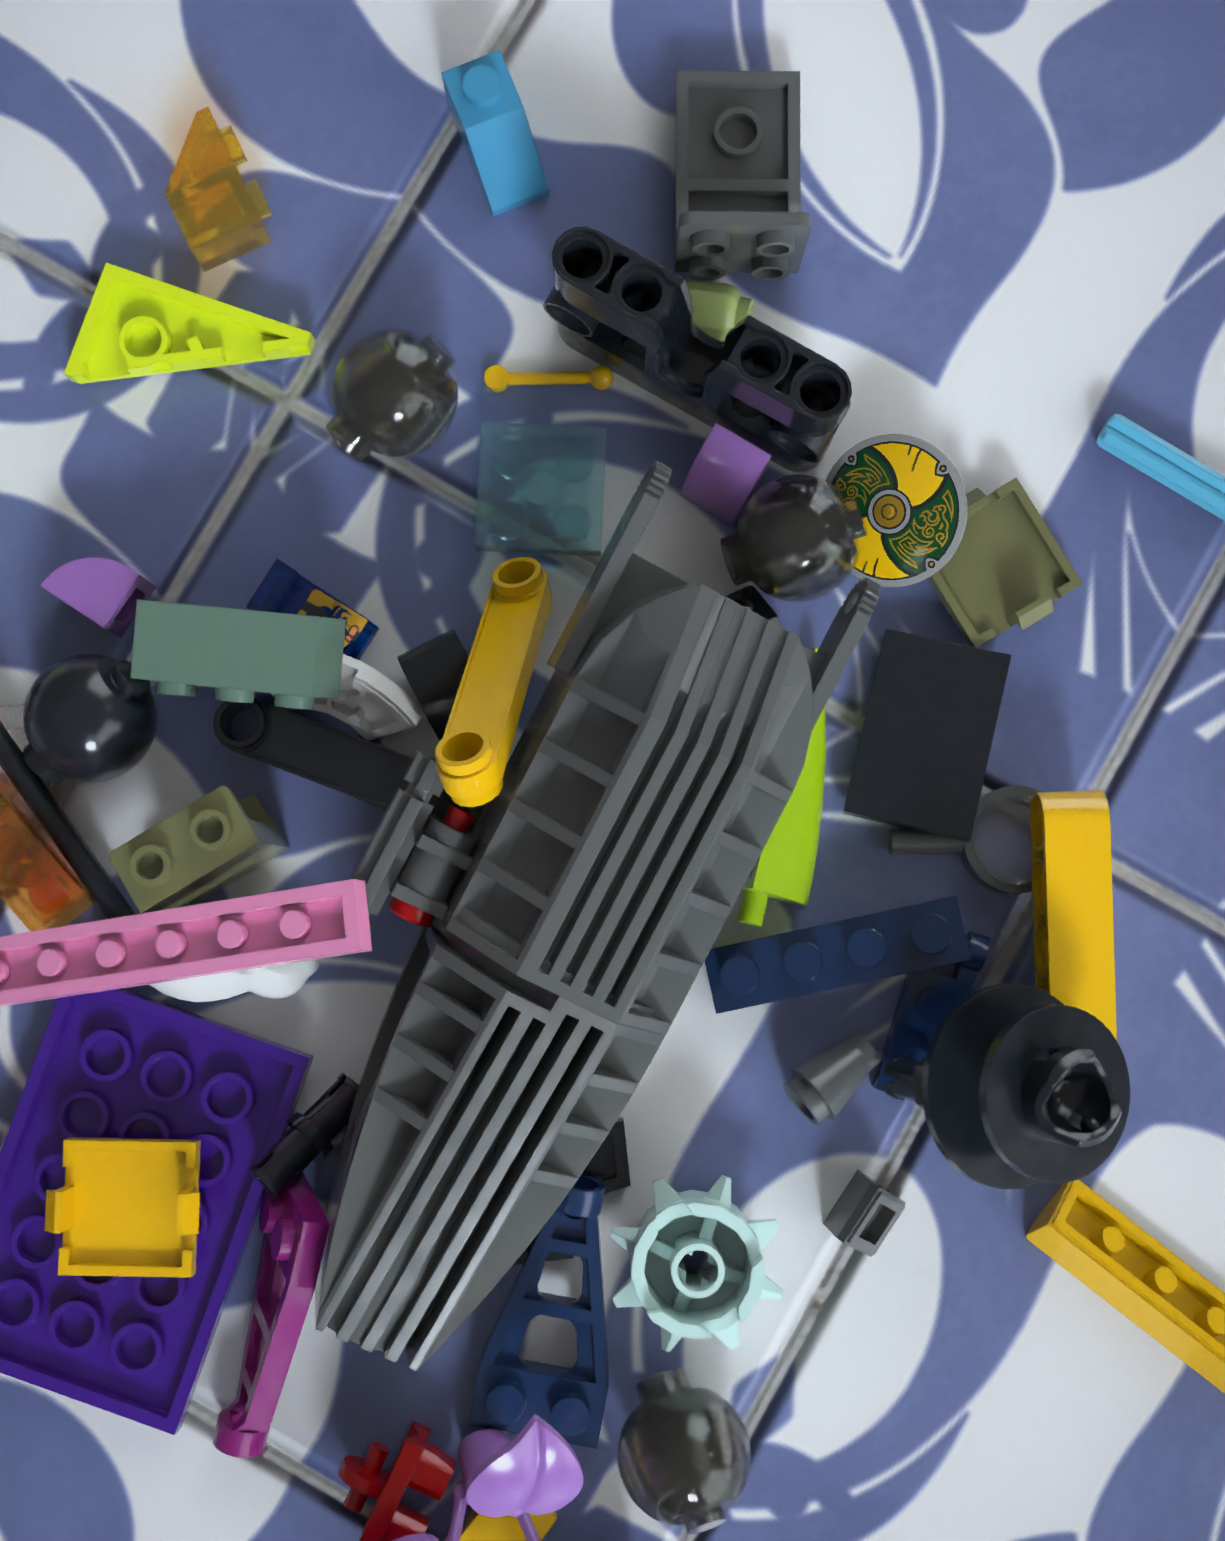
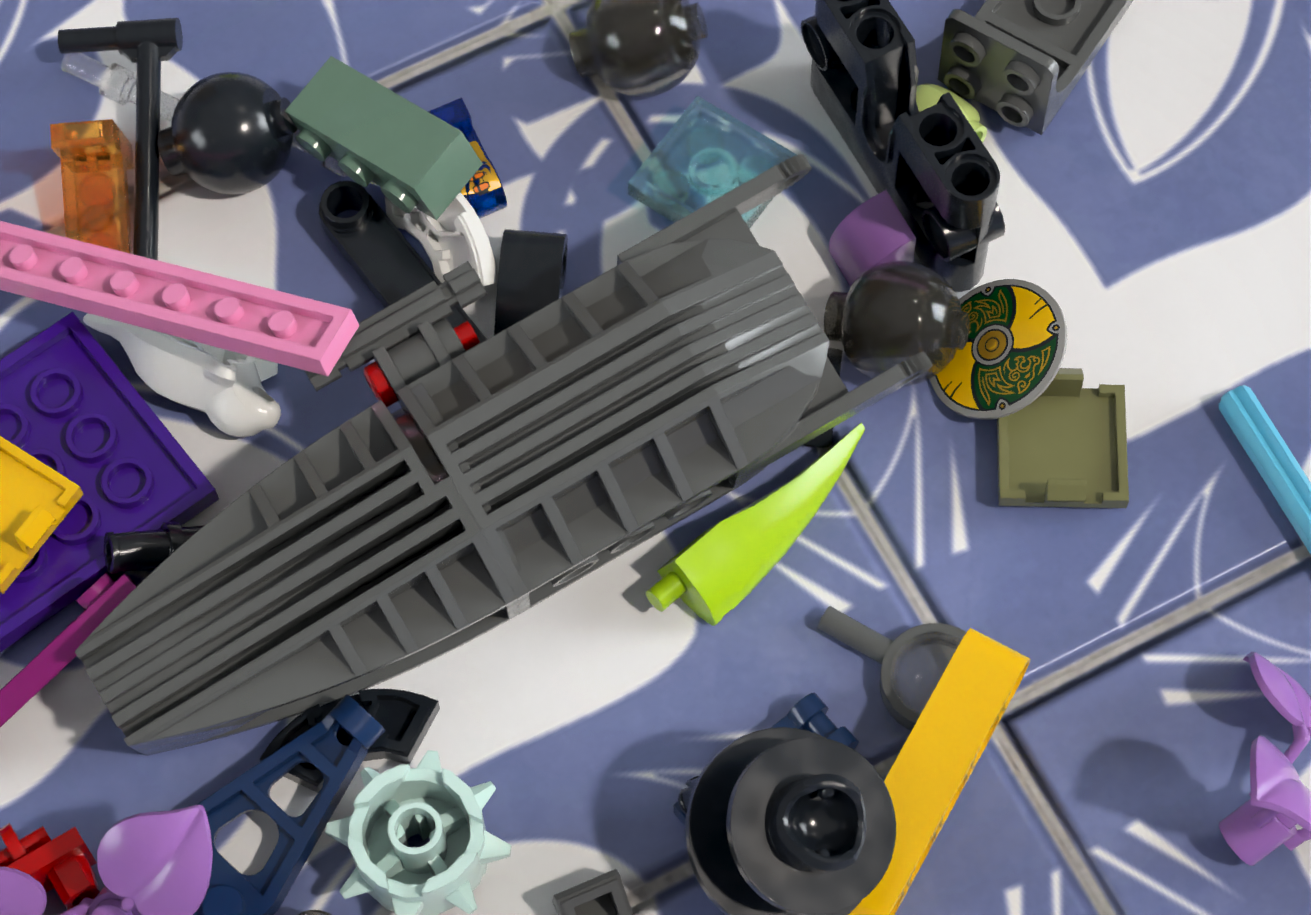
camera: 35 degrees right, 20 degrees down
medium lavender brick [40,557,157,638] -> none
olive panel [109,786,290,913] -> none
yellow piece [435,557,552,807] -> none
yellow hinge [484,365,614,393] -> none
dark blue plate [705,895,972,1014] -> none
dark grey cone [783,1032,881,1125] -> none
black tile [843,629,1011,842] -> none

